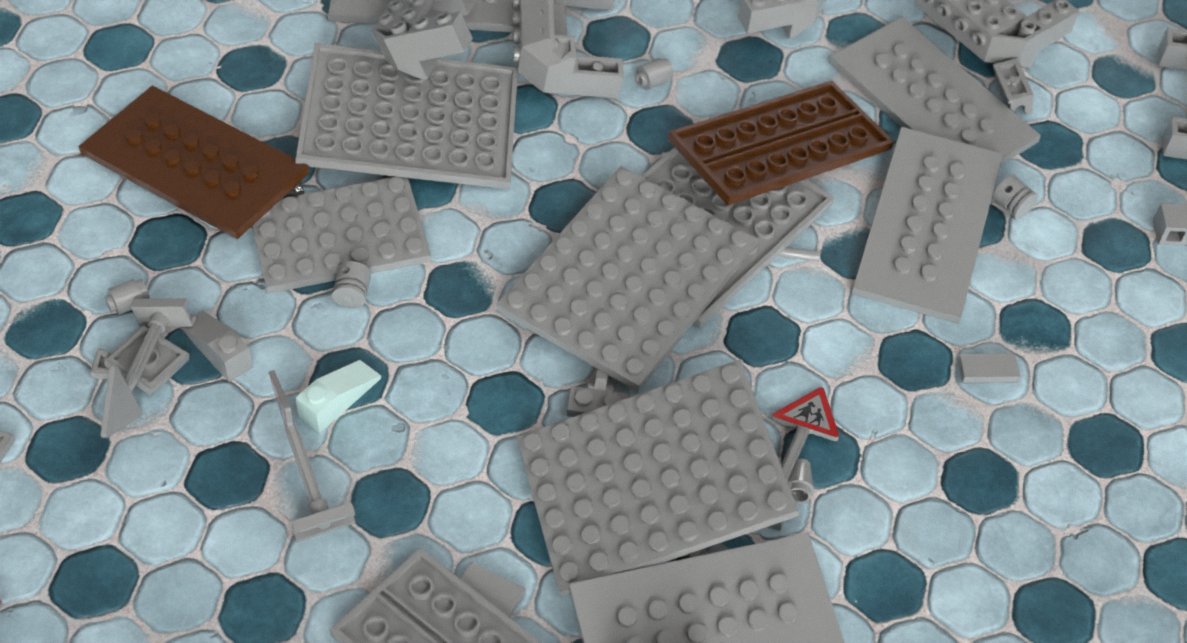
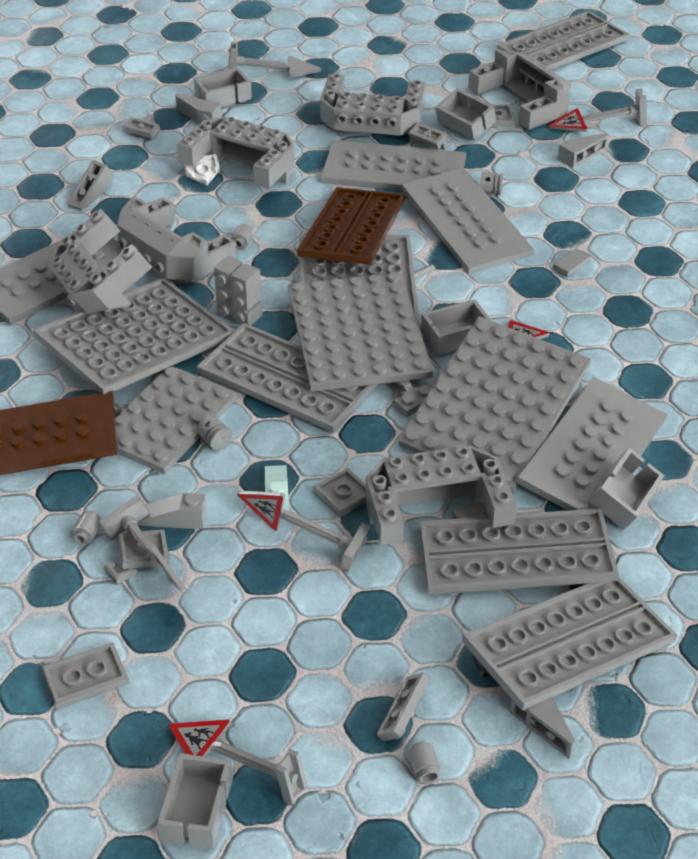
camera: 40 degrees left, 10 degrees down
none -> light grey plate [197,323,378,433]
none -> light grey piece [214,256,262,325]
none -> light grey tile [313,468,366,518]
none -> light grey wedge [366,445,517,545]
none -> light grey piece [421,299,492,355]
none -> light grey piece [435,88,496,141]
none -> light grey tile [489,104,516,128]

